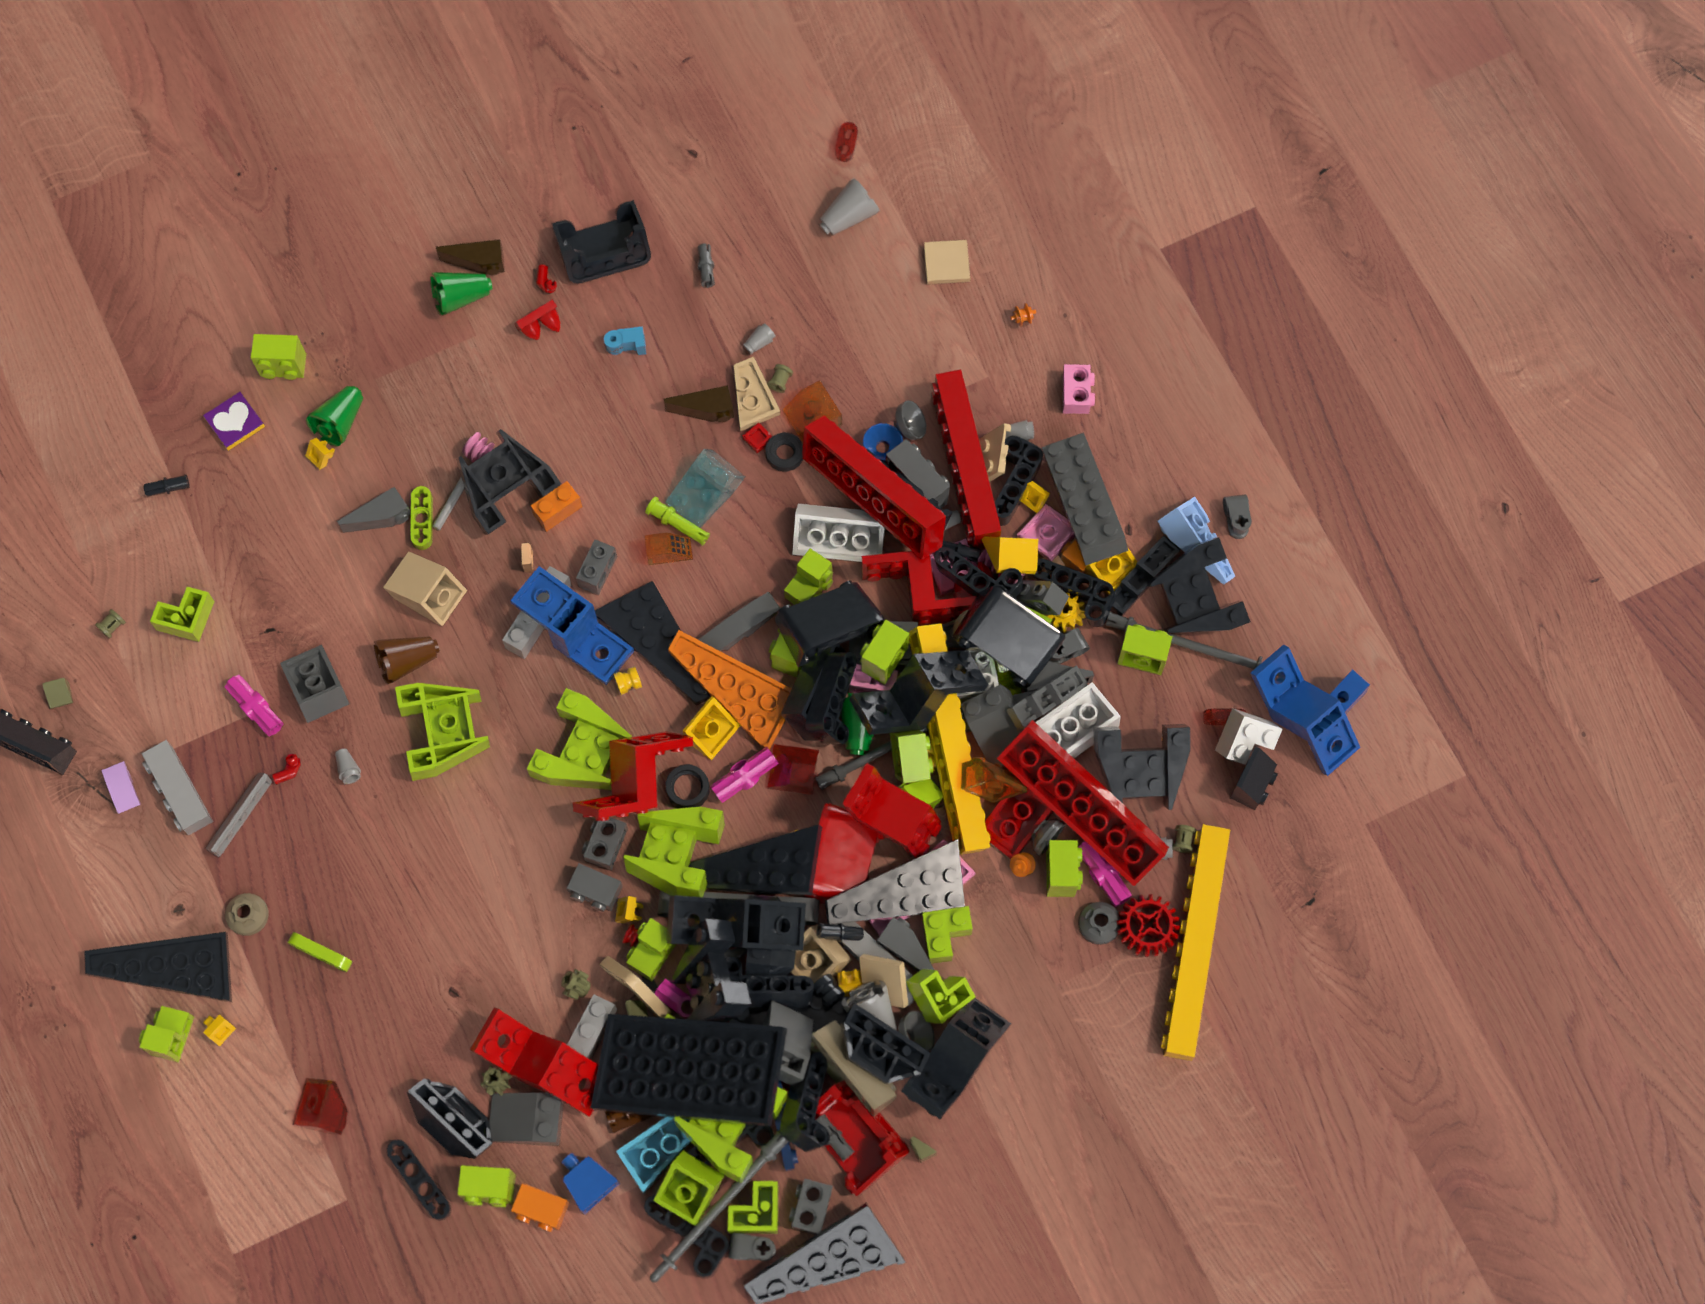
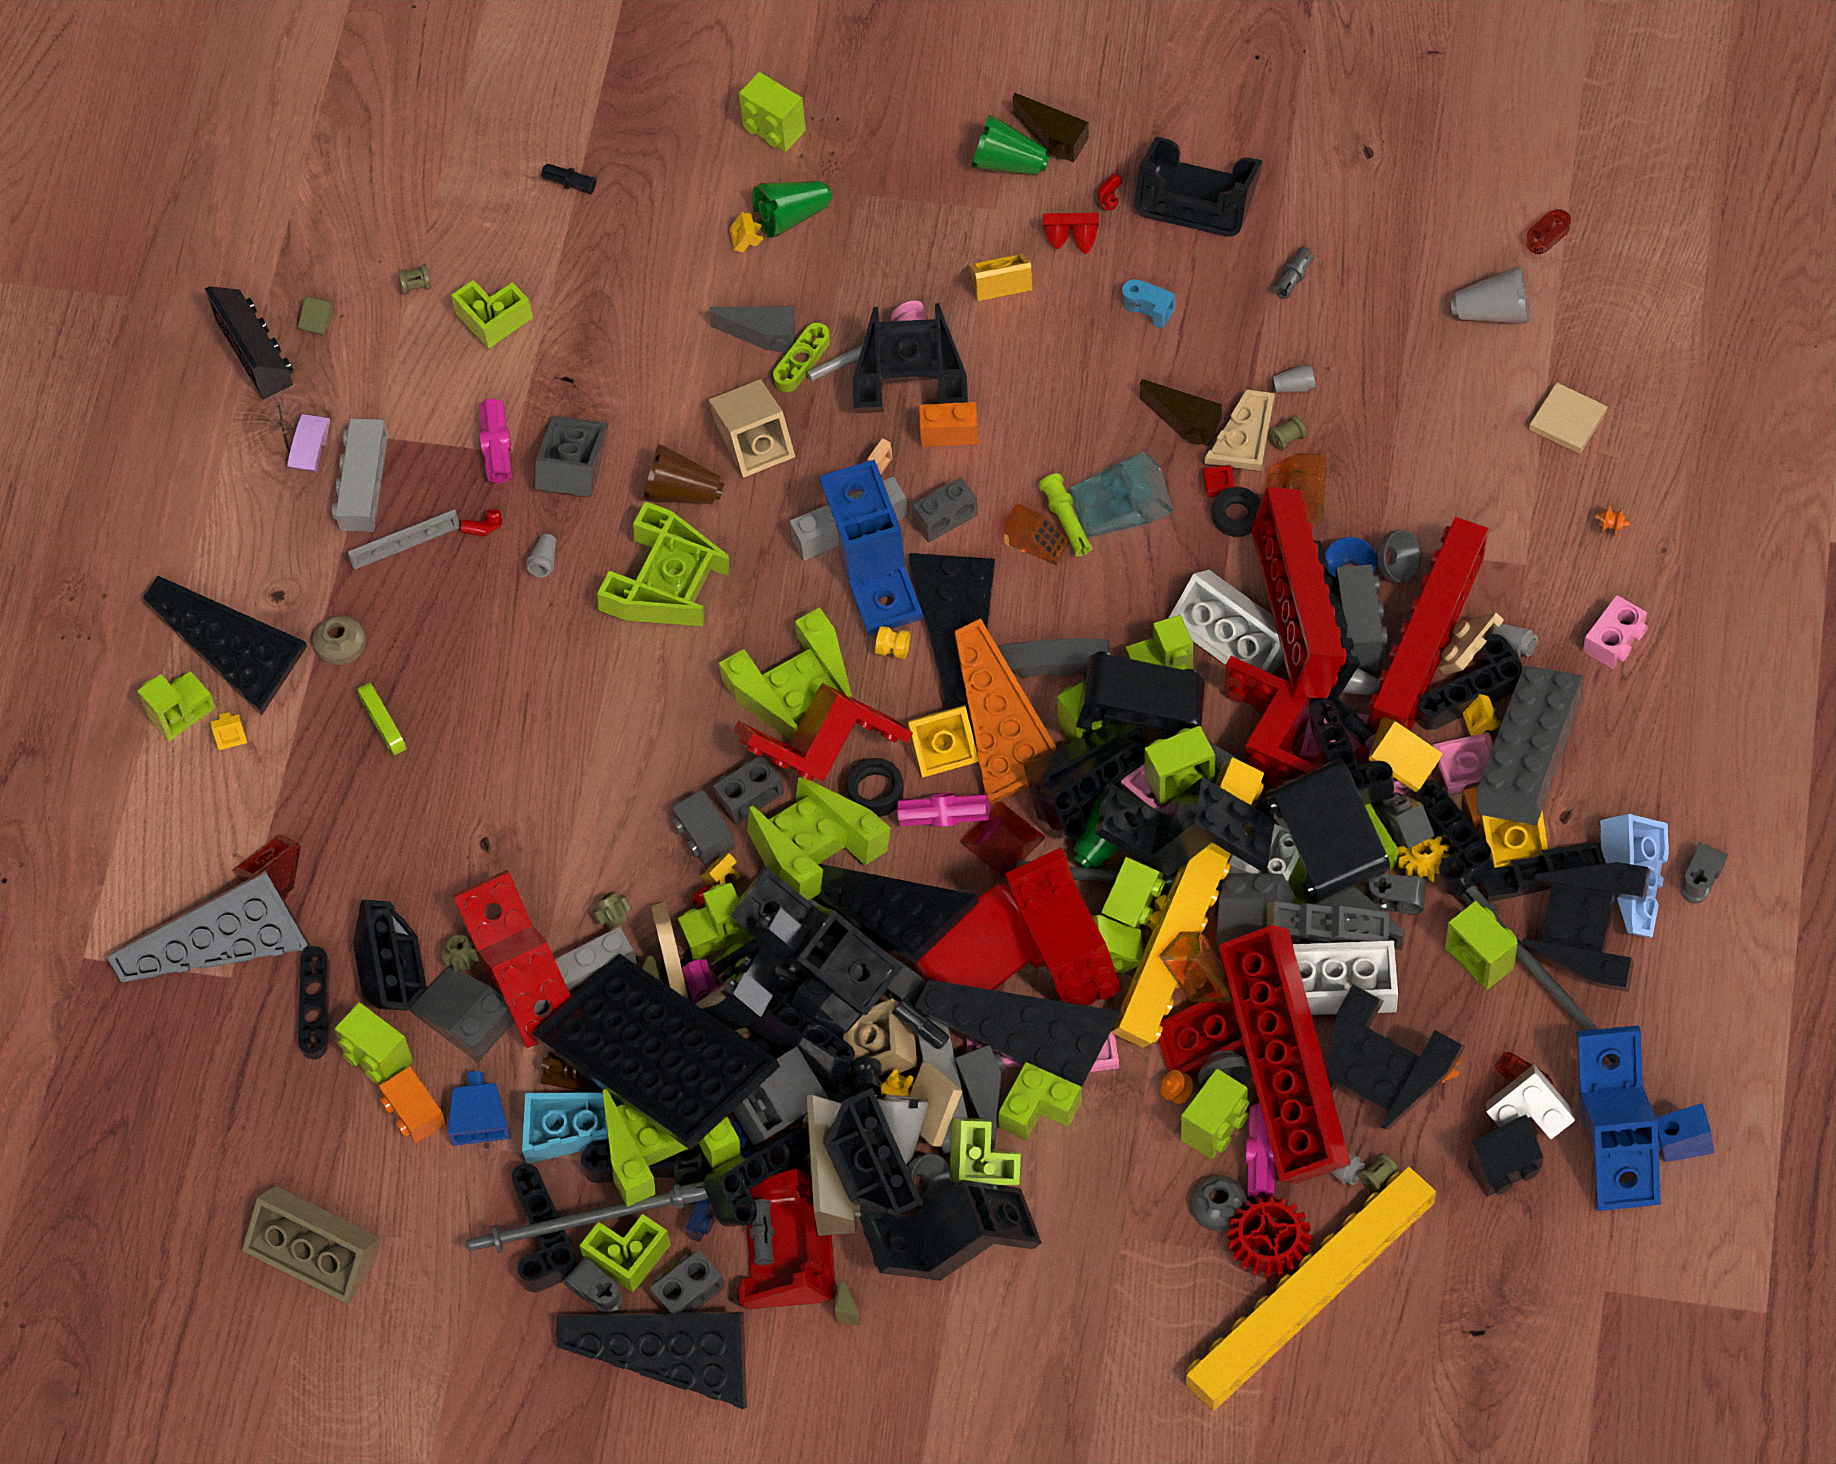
camera: 40 degrees right, 10 degrees down
tile [203,392,265,451] -> none
lime brick [654,1151,724,1226] -> none
none -> wing [107,870,311,982]
none -> yellow slope [969,253,1032,301]

